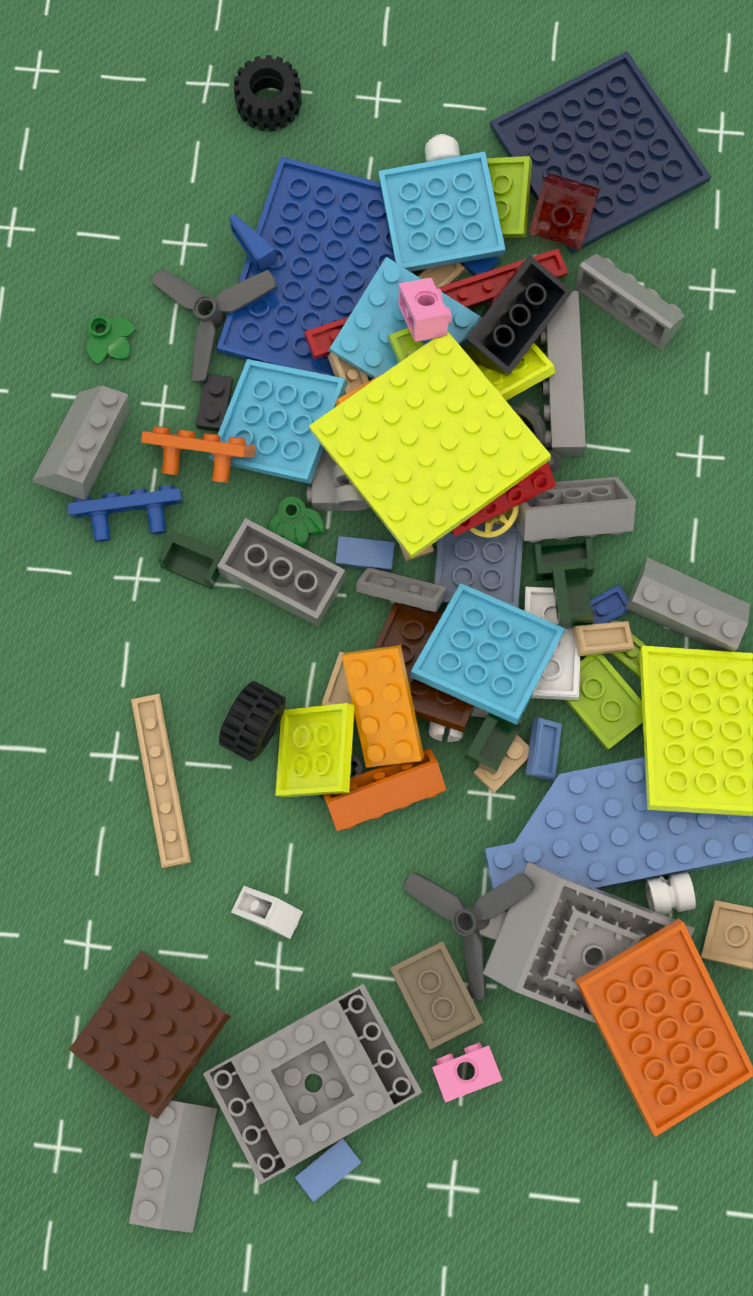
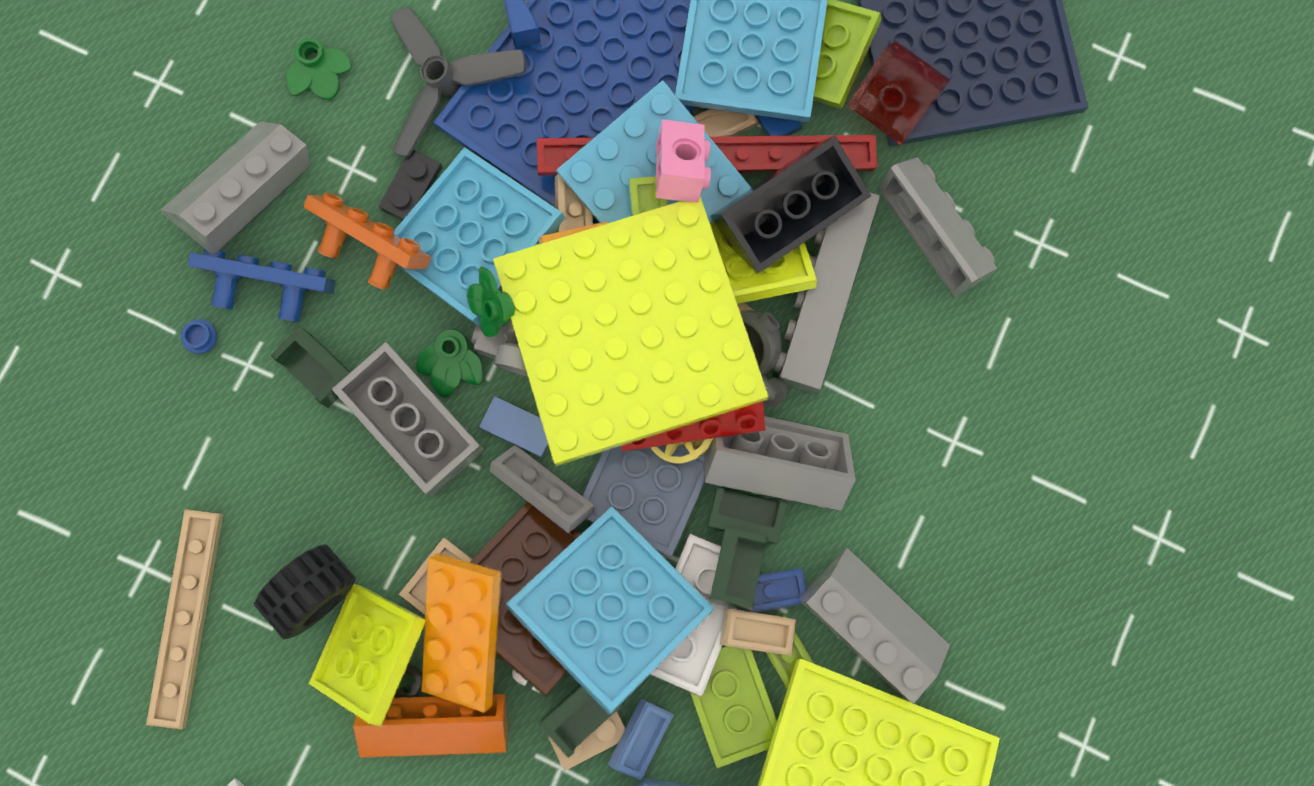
camera: 15 degrees right, 5 degrees up
none -> blue plate [181,319,217,354]
none -> green plate [466,267,515,337]

